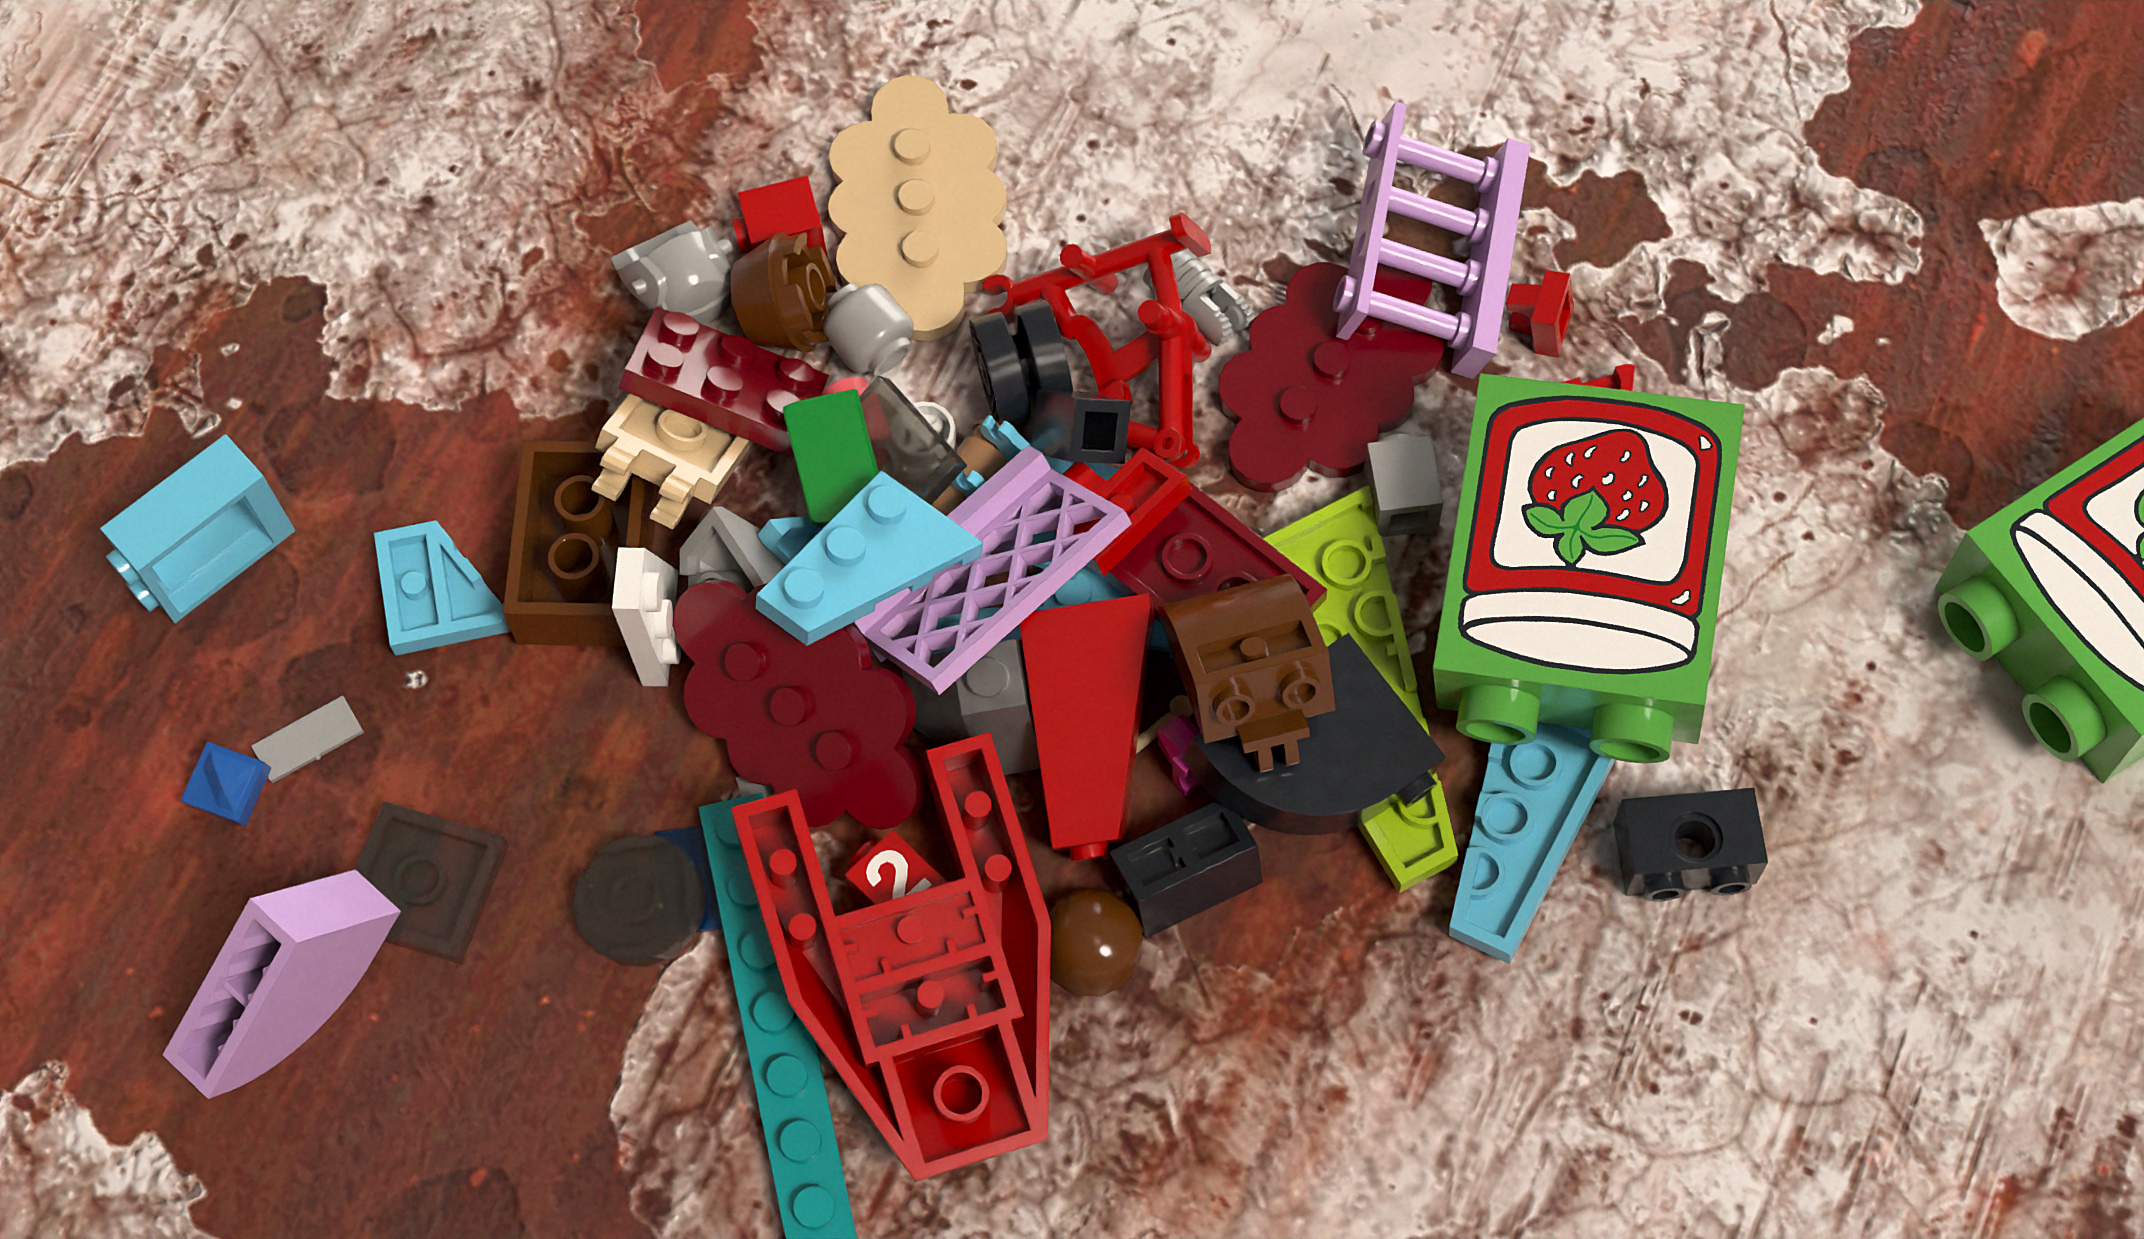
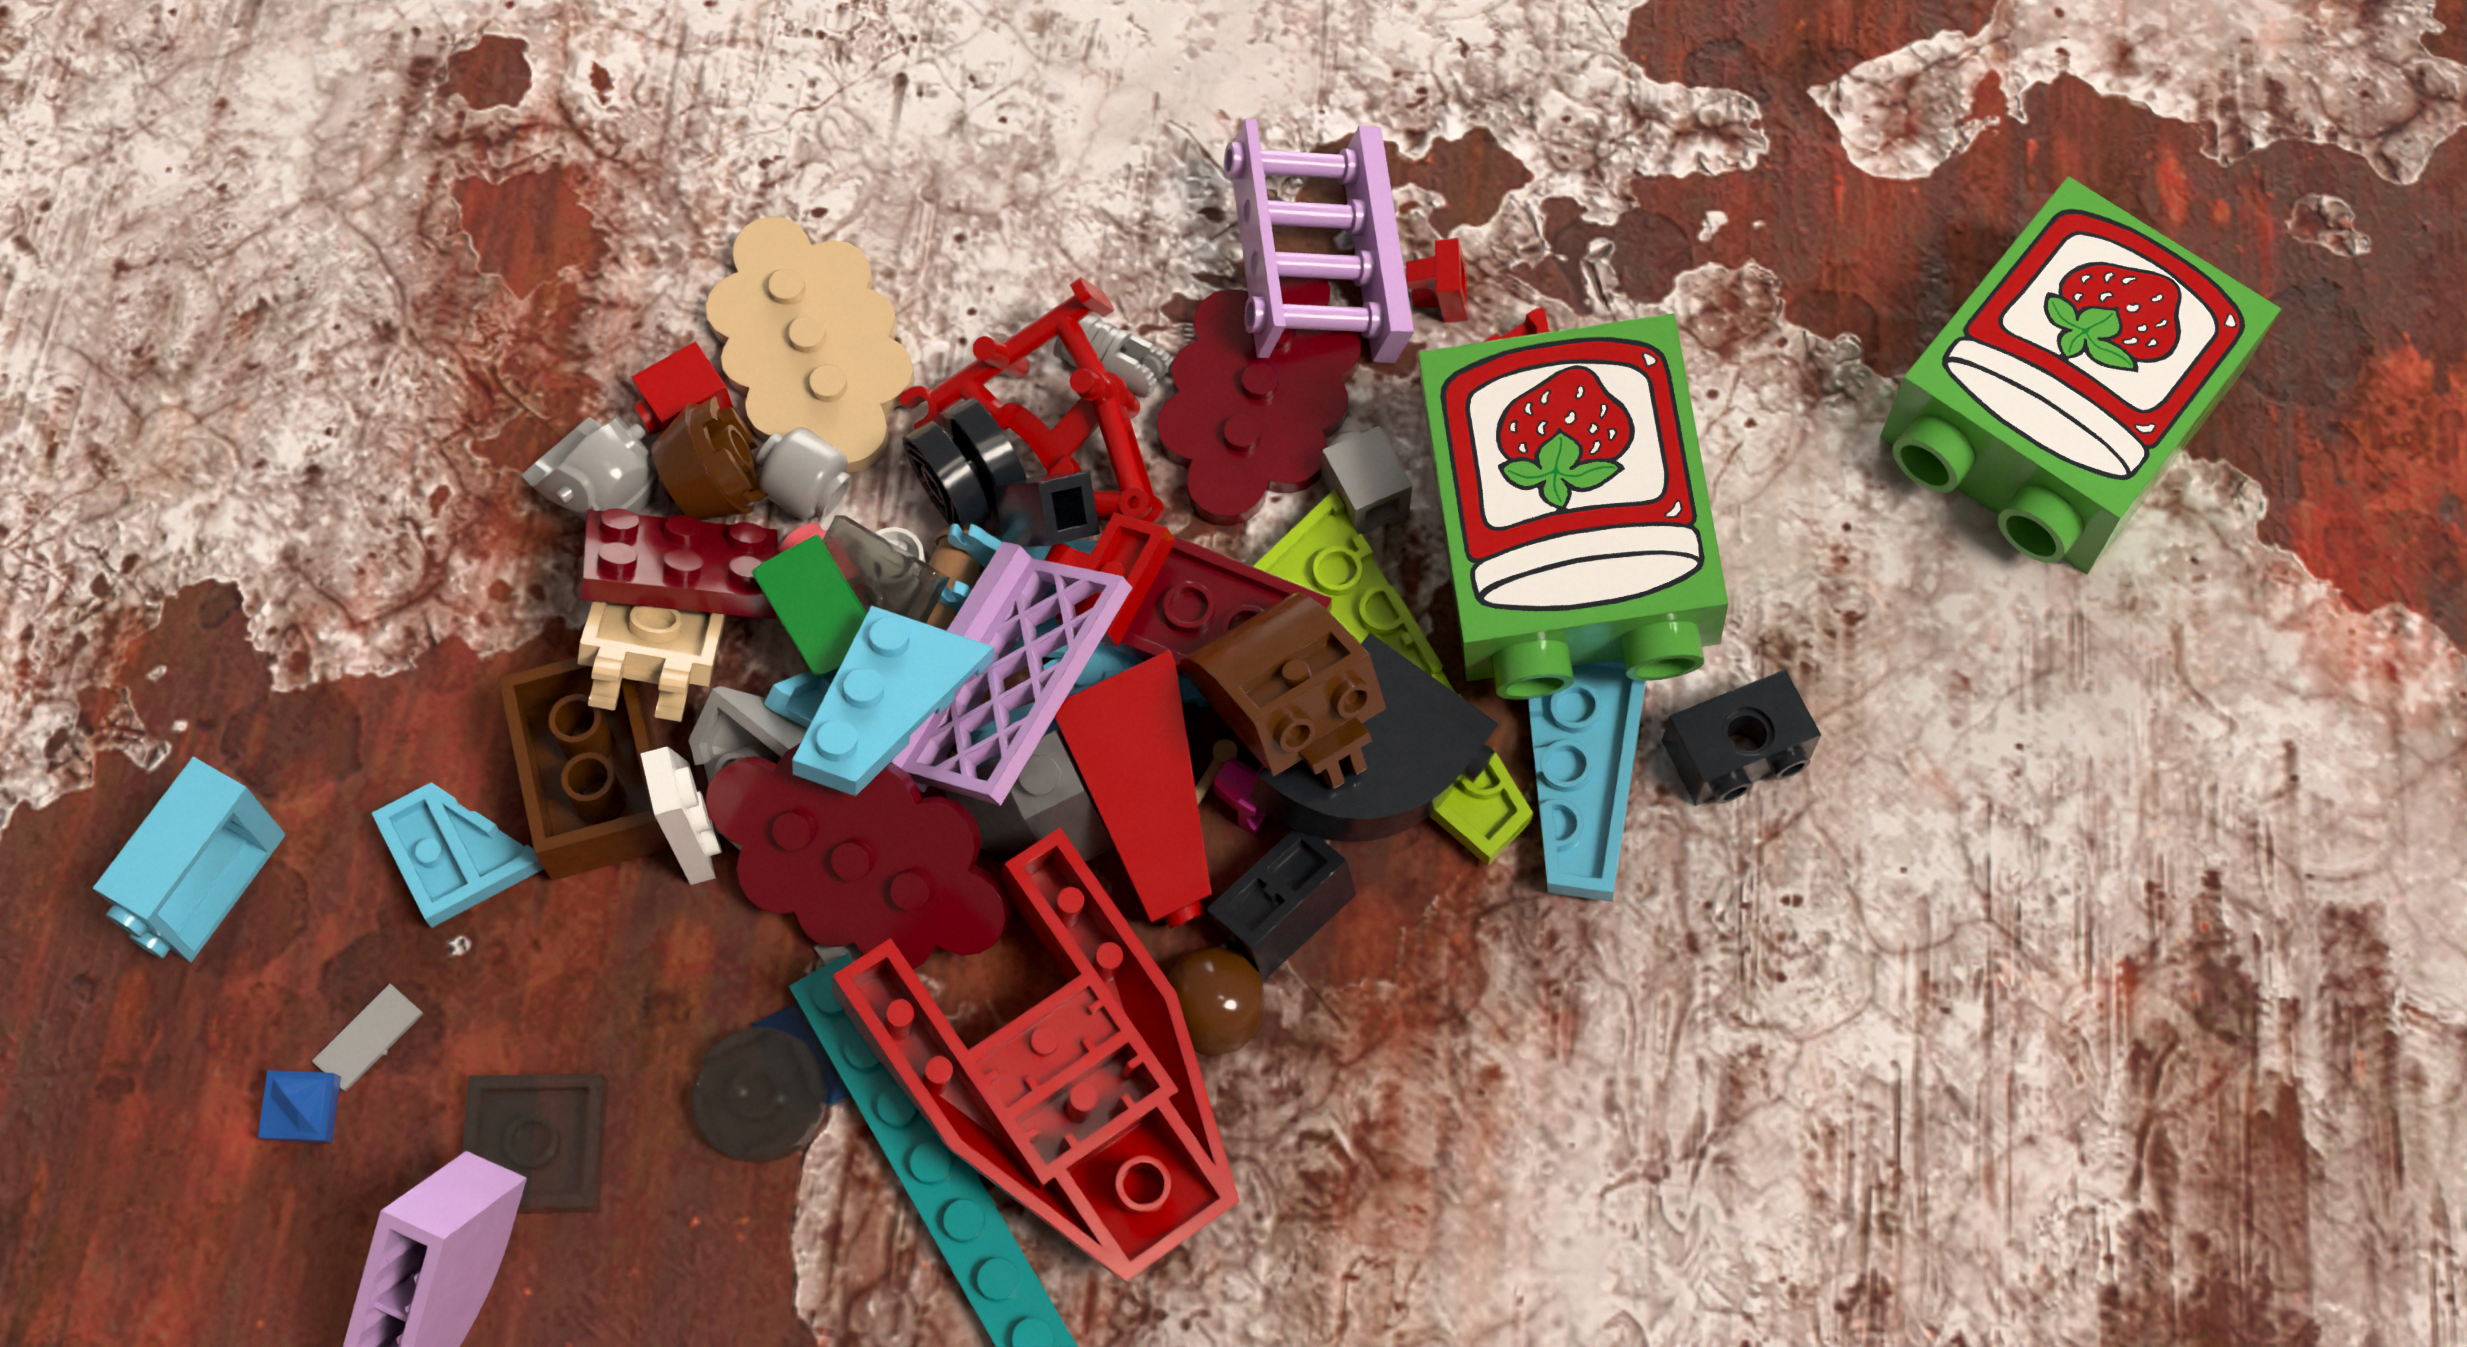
camera: 20 degrees left, 0 degrees up
red brick [845,830,948,908] -> none

